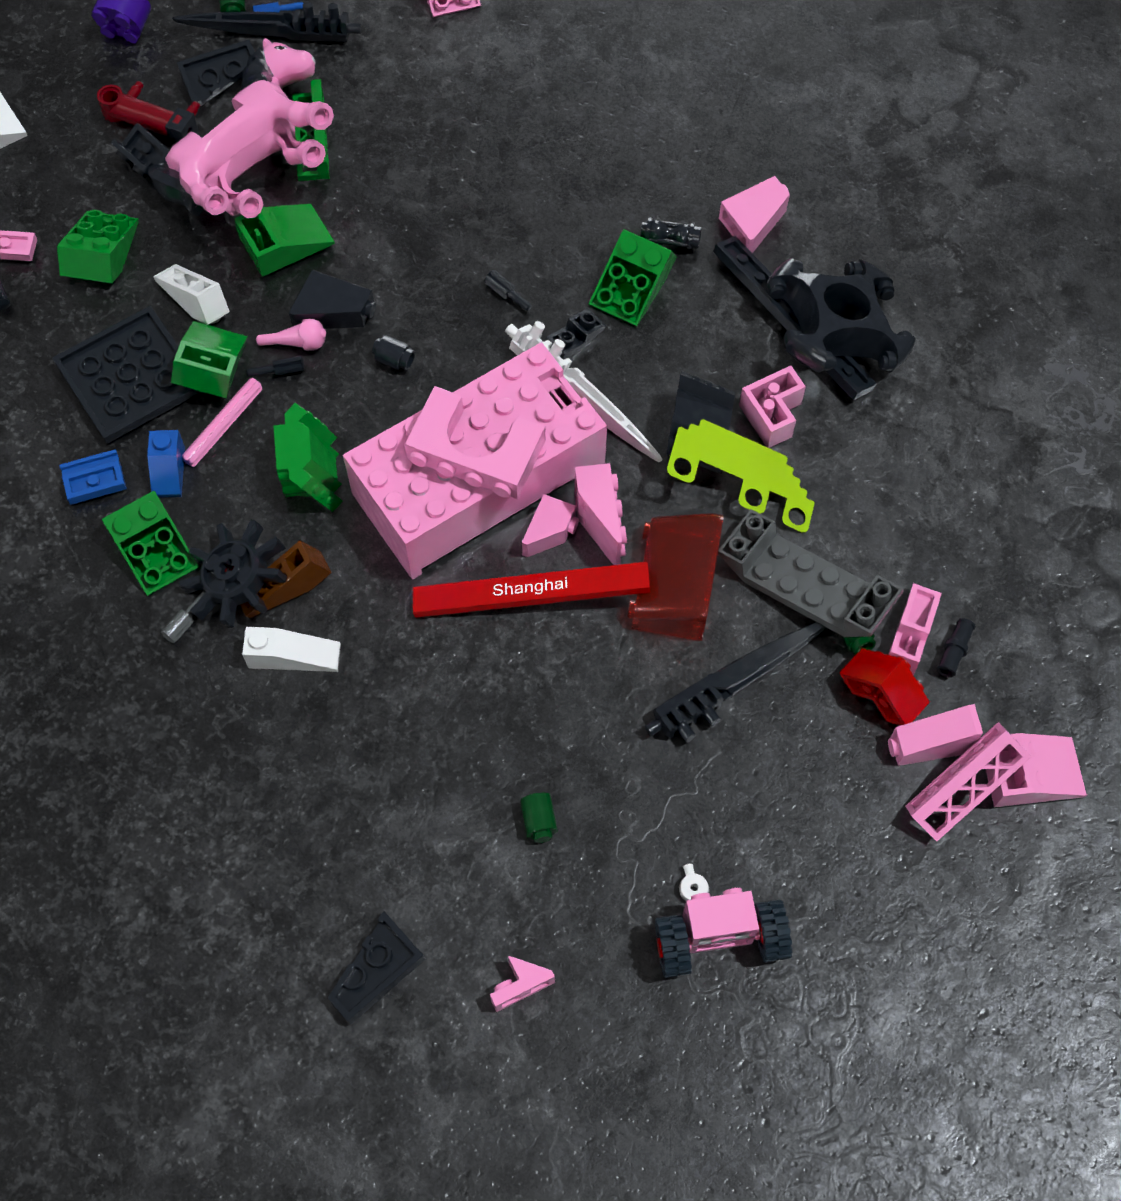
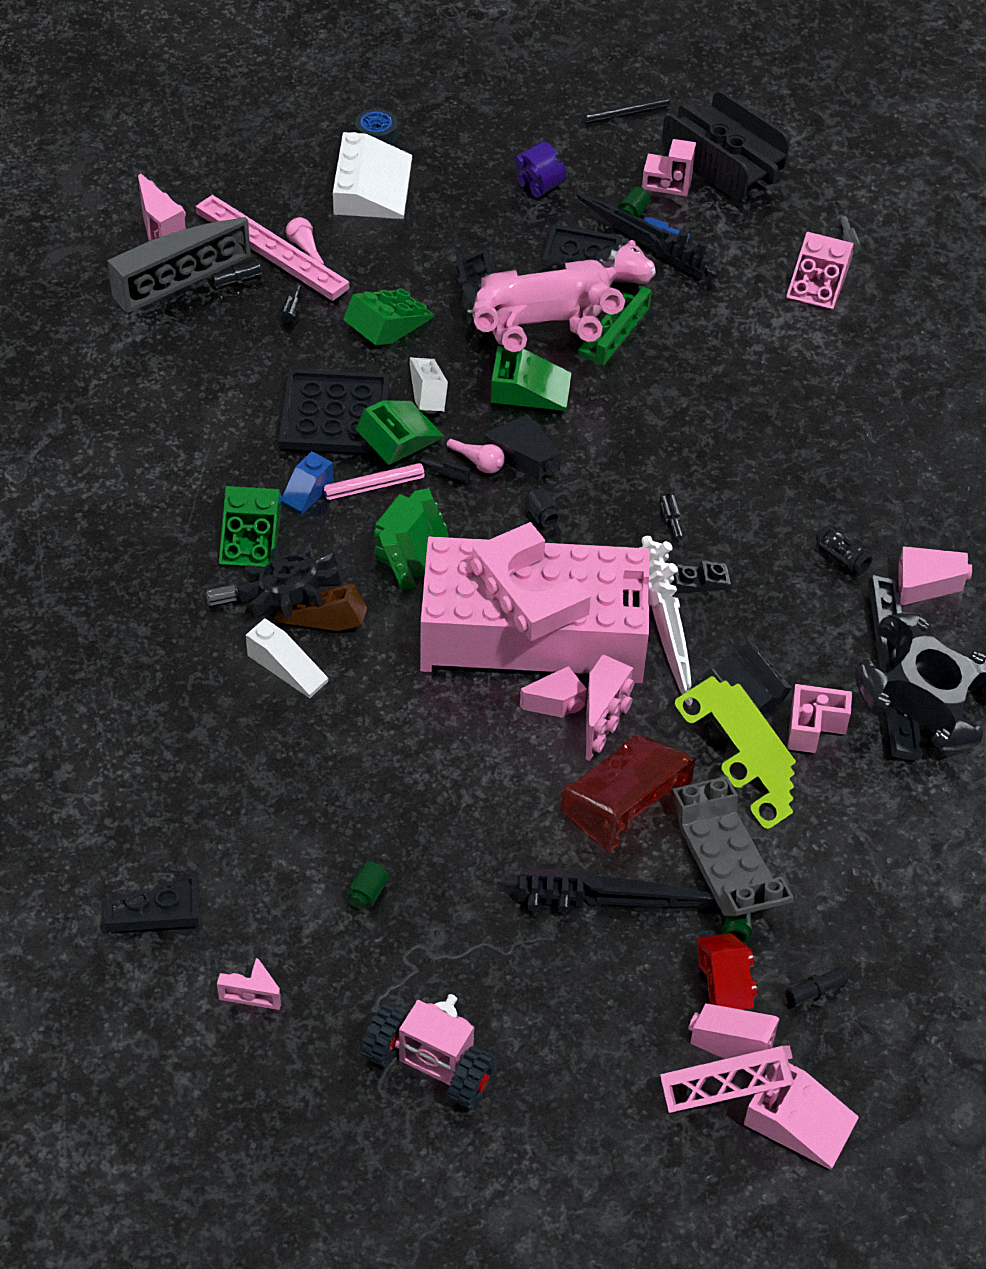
camera: 35 degrees right, 15 degrees down
blue plate [59,449,127,505] -> none
dark red piece [97,81,200,145] -> none
red tile [413,562,651,618] -> none
green slope [589,229,677,326] -> none
bright pink slope [888,583,942,675] -> none

